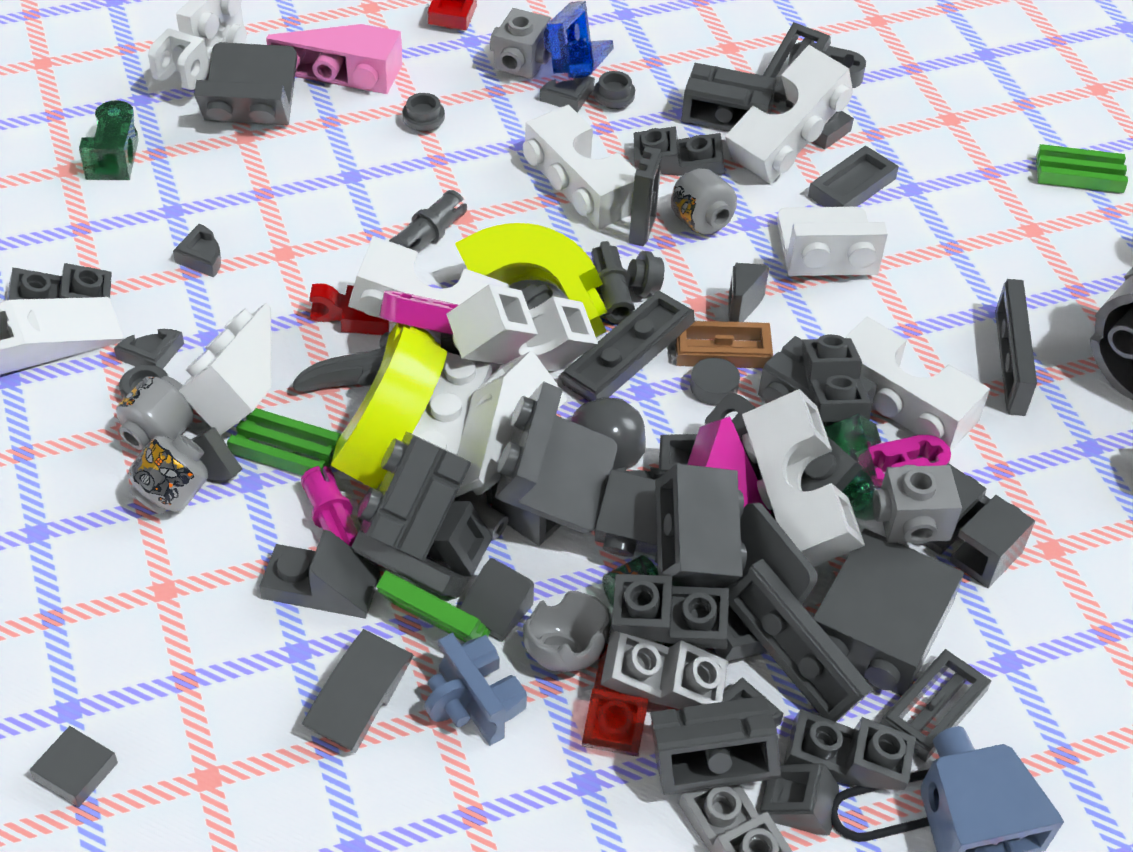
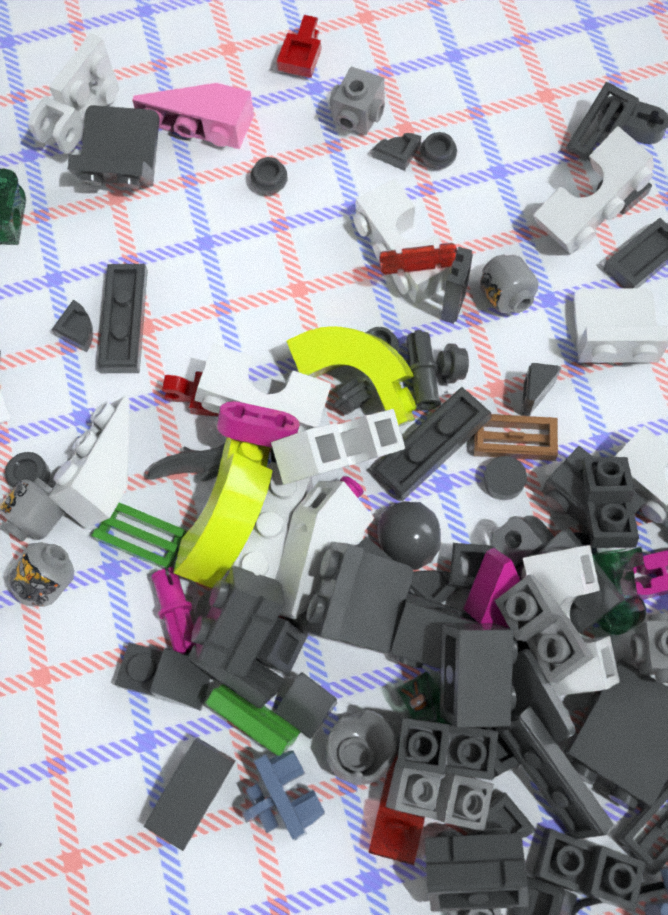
camera: 10 degrees right, 20 degrees up
dark grey tile [114,328,184,369] -> none
dark grey tile [191,427,243,481] -> none
dark grey pin [389,190,467,253] -> none
clear blue bracket [544,1,614,78] -> none
dark grey slope [633,126,725,176] -> none
dark grey brick [681,62,777,131] -> none
none -> dark grey tile [98,264,148,373]
none -> clear red axle [379,242,457,275]
none -> light grey slope [495,574,594,683]

